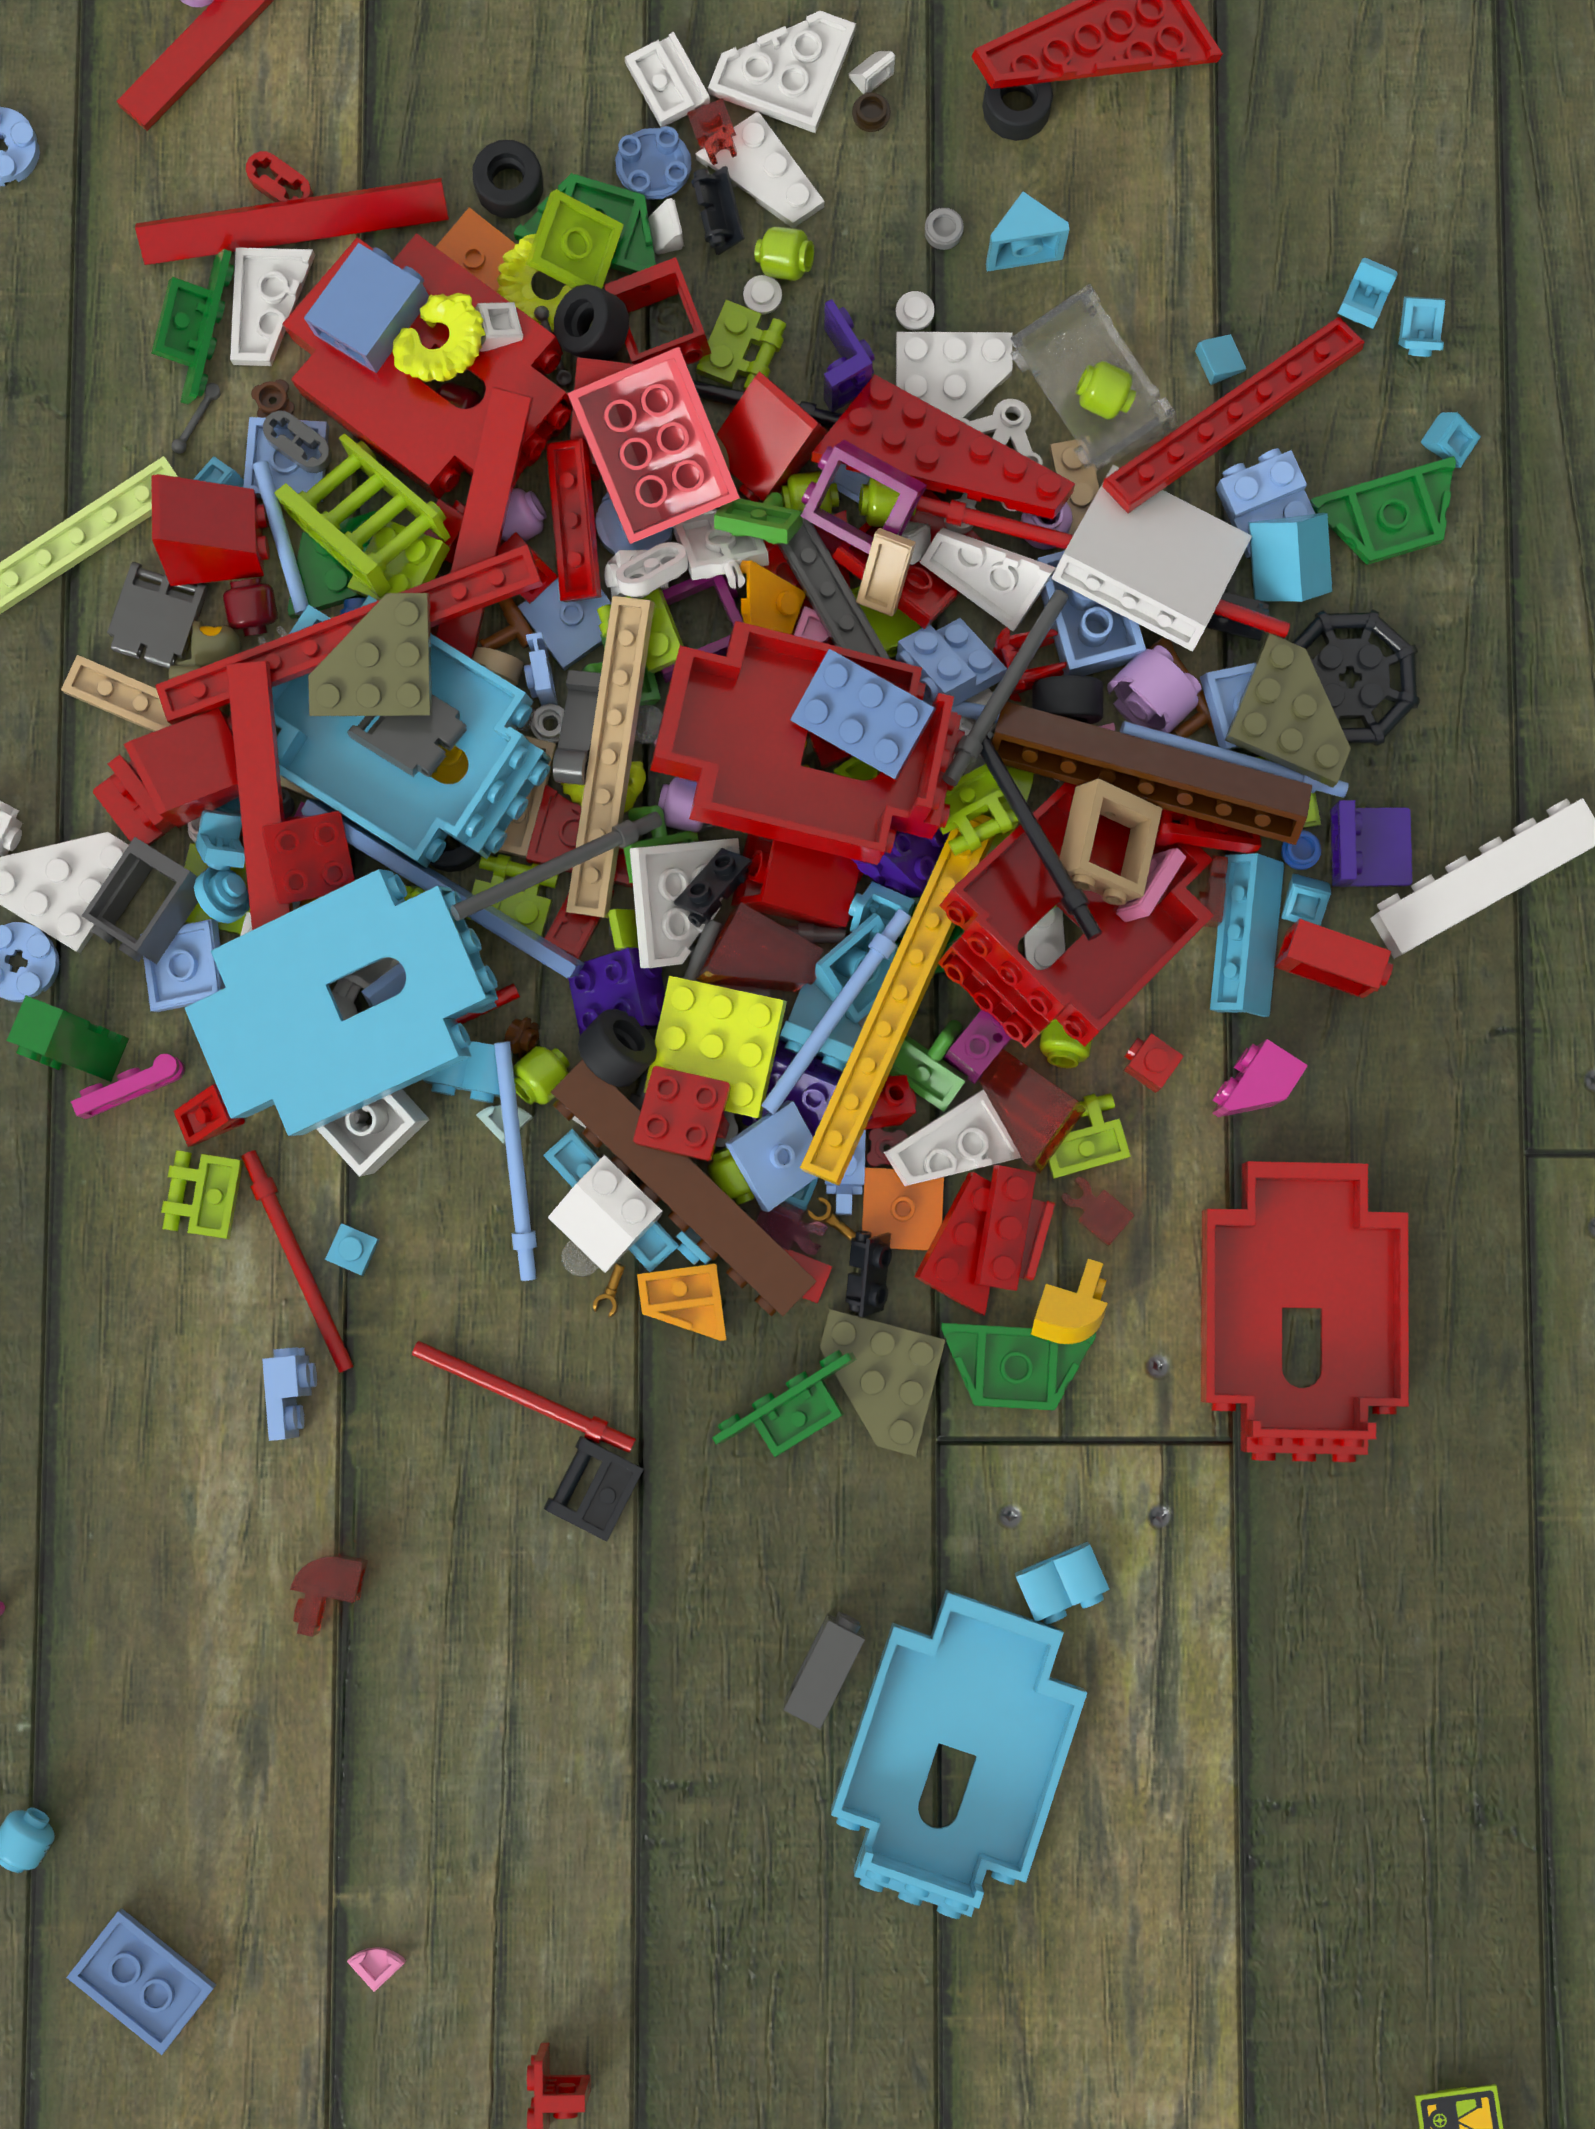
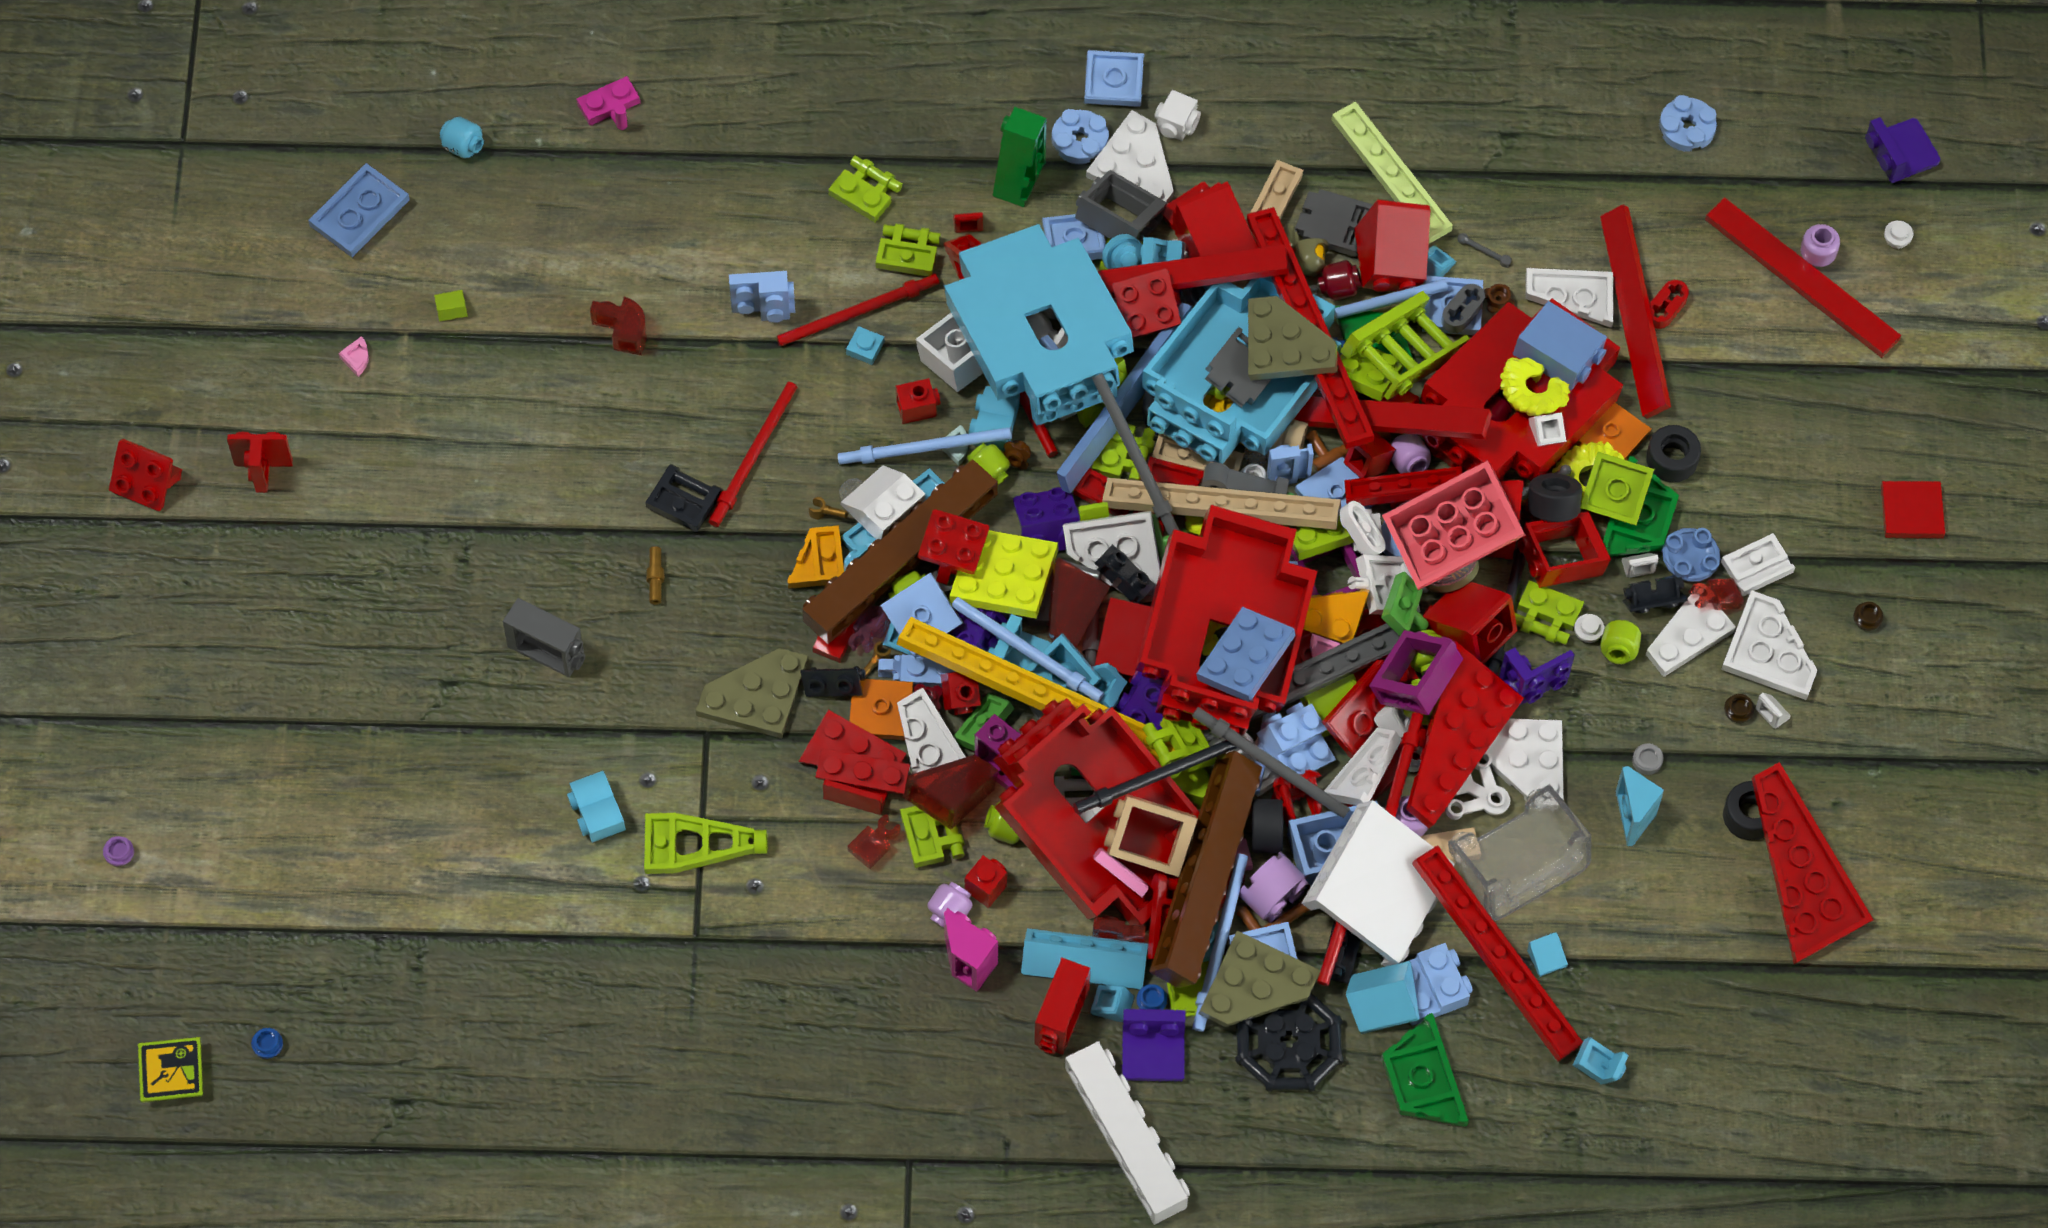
camera: 90 degrees right, 20 degrees down
dark pink plate [71,1054,185,1119] -> none
green bracket [151,249,234,405] -> none
black tyre [578,1009,657,1087] -> none
green bracket [712,1350,857,1457] -> none
medium azure panel [831,1590,1087,1919] -> none
tan tile [856,528,916,616] -> none
white plate [896,291,934,331] -> none
green wing [941,1323,1096,1410] -> none
yellow brick [1031,1259,1108,1344] -> none
lime head [1075,361,1136,420] -> none
red panel [1201,1161,1409,1462] -> none
medium azure bracket [1398,296,1446,357] -> none
medium azure slope [1421,412,1481,468] -> none
none -> blue plate [251,1028,283,1059]
none -> lime slope [434,290,468,322]
none -> lime plate [644,813,768,874]
none -> pearl gold bar [647,546,664,605]
none -> lime plate [828,155,903,223]
none -> red brick [895,378,941,424]
none -> lavender head [927,881,973,928]
none -> red slope [953,212,983,233]

